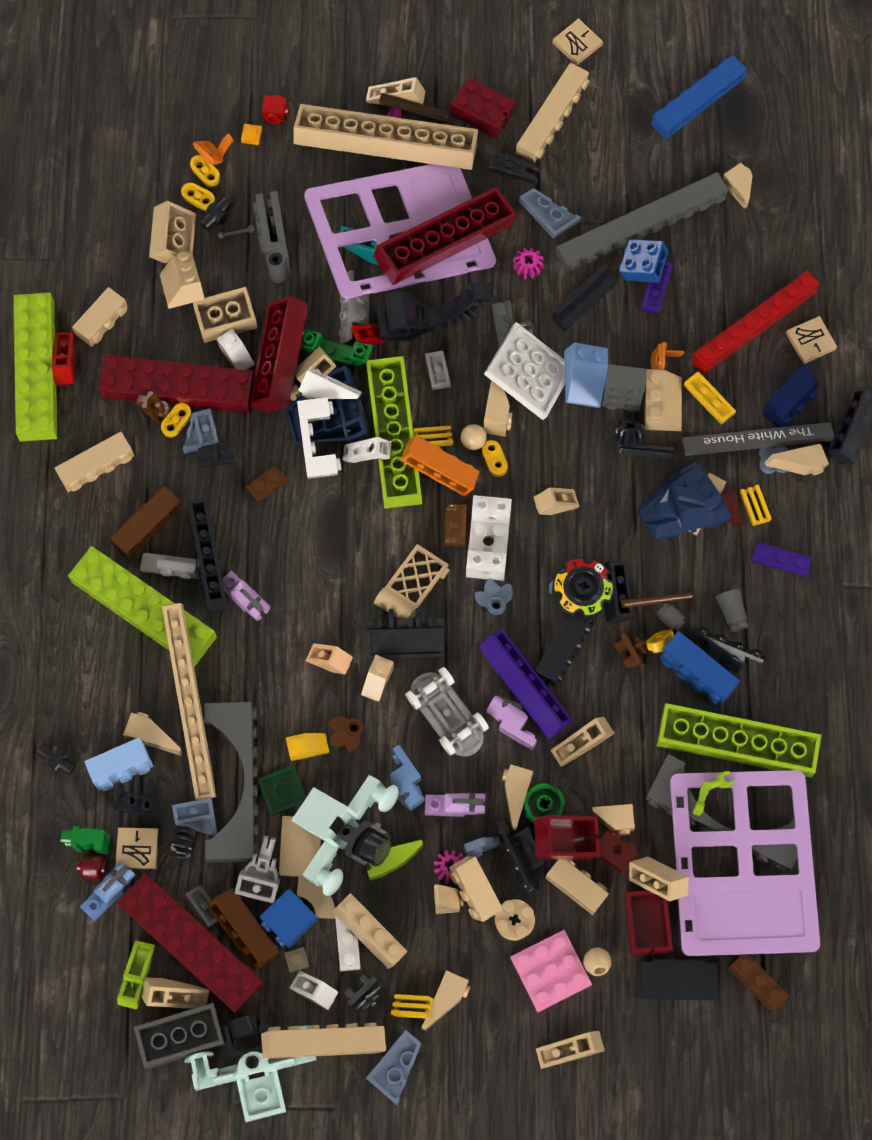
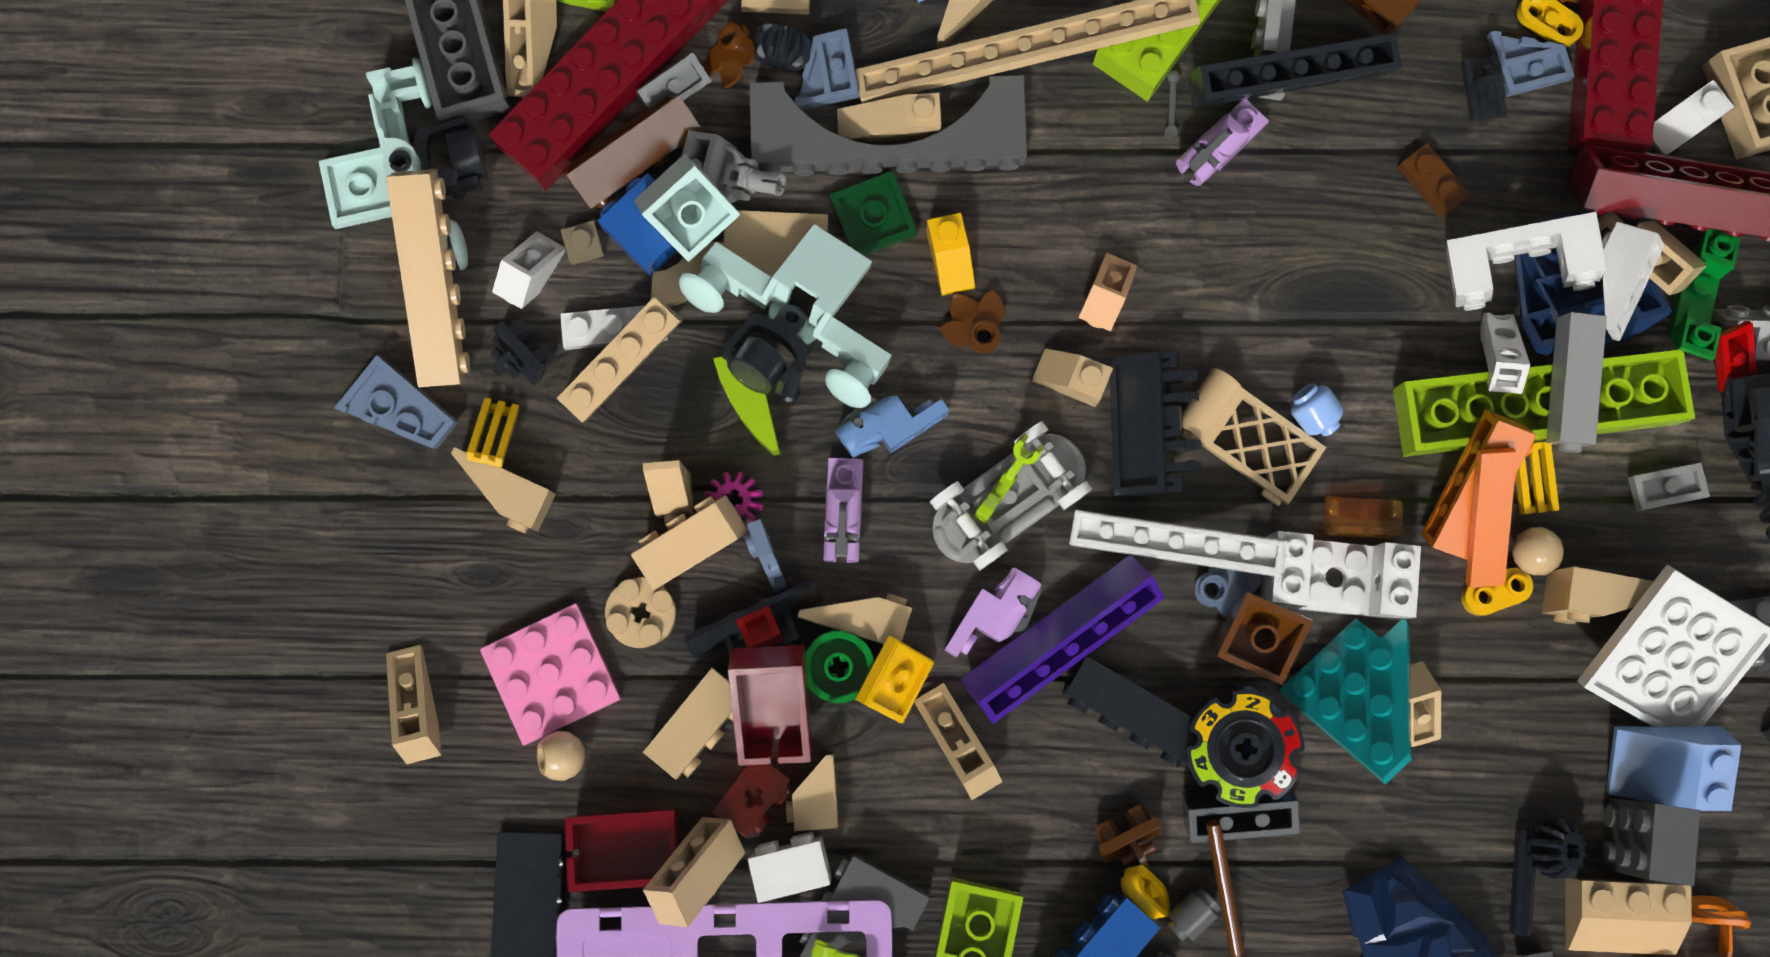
camera: 90 degrees right, 10 degrees up
none -> light aqua slope [634,153,740,262]
none -> reddish brown plate [704,22,756,88]
none -> red plate [736,606,784,648]
none -> white brick [748,831,832,903]
none -> tan slope [837,93,941,143]
none -> yellow tile [855,636,935,724]
none -> lime piece [973,434,1044,525]
none -> white tile [1069,510,1288,577]
none -> dark grey hinge [1164,70,1180,140]
none -> reddish brown slope [1211,591,1314,685]
none -> teal wing [1280,618,1412,785]
none -> light blue head [1291,383,1344,436]
none -> orange tile [1465,448,1517,588]
none -> light grey brick [1546,312,1607,453]

